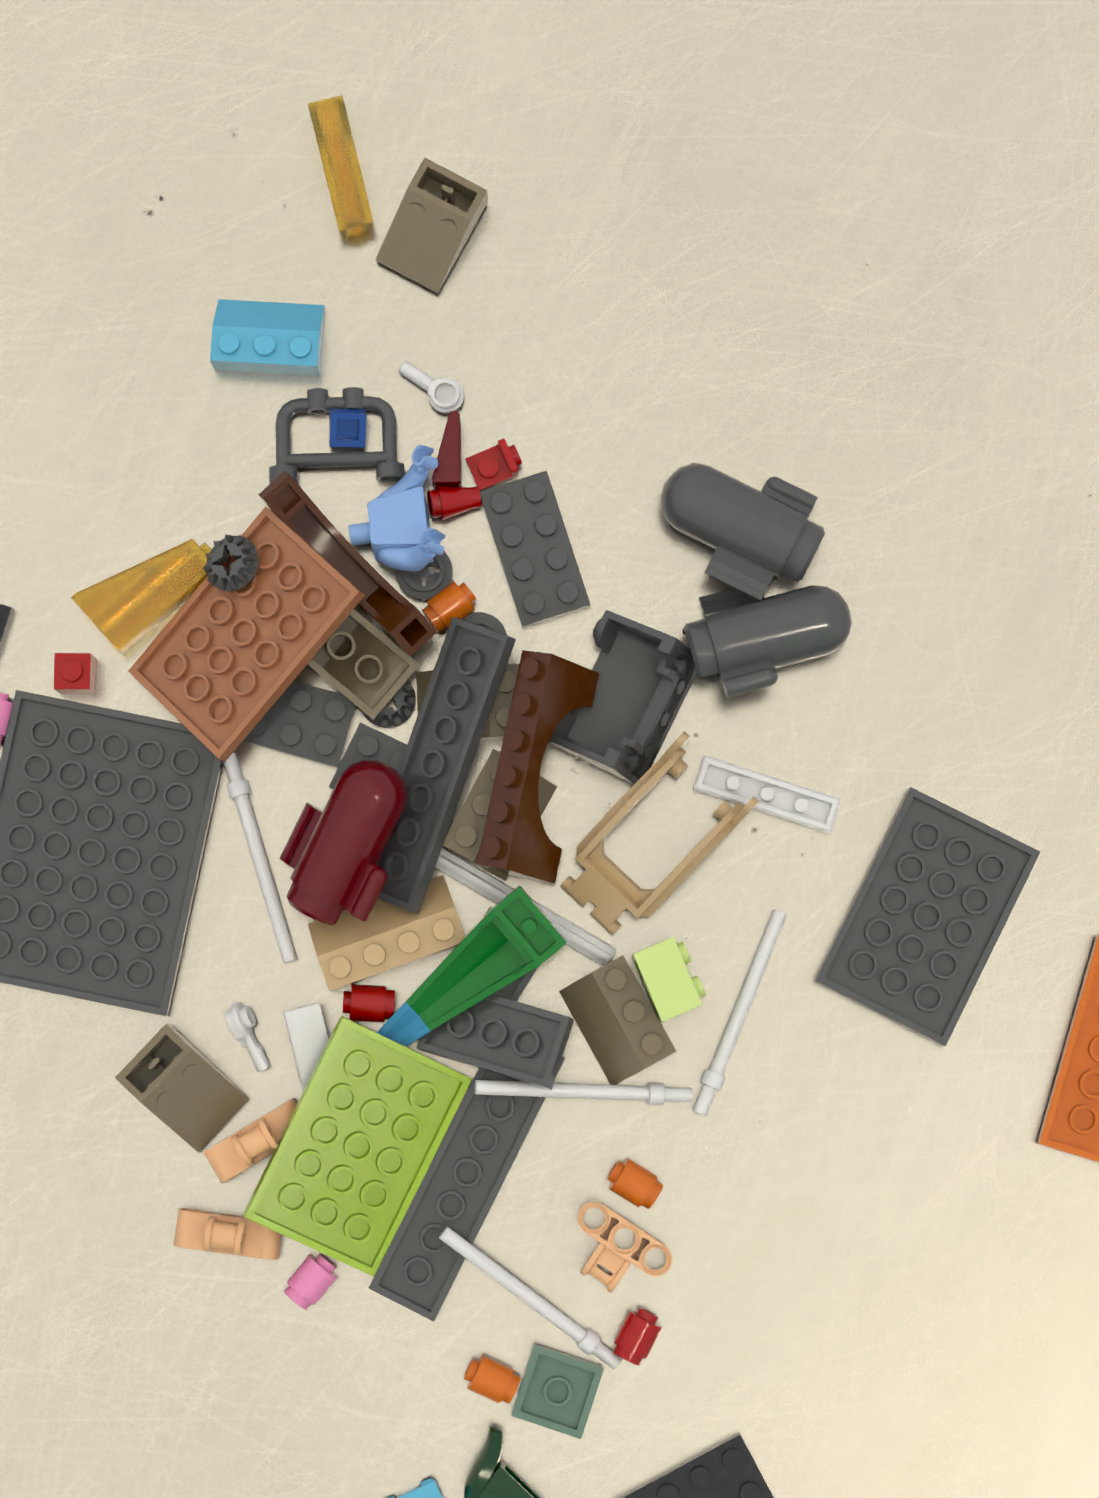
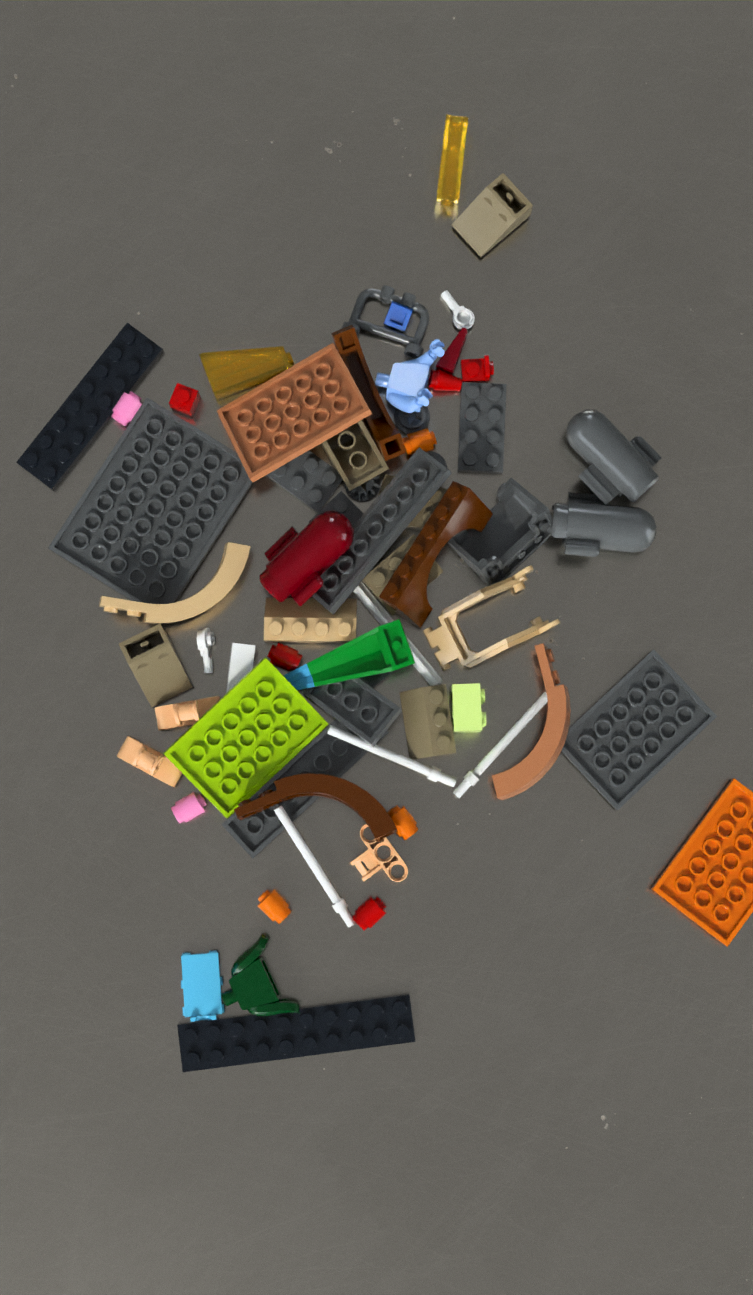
camera: 20 degrees right, 0 degrees up
dark grey gear [202,534,258,592] -> none
medium azure slope [210,299,325,376] -> none
white bar [223,753,297,963] -> none
sand green plate [511,1344,604,1439] -> none
white tile [693,755,841,834] -> none
none -> tan arch [99,542,250,624]
none -> reddish brown arch [234,773,398,841]
none -> nougat arch [492,643,571,800]

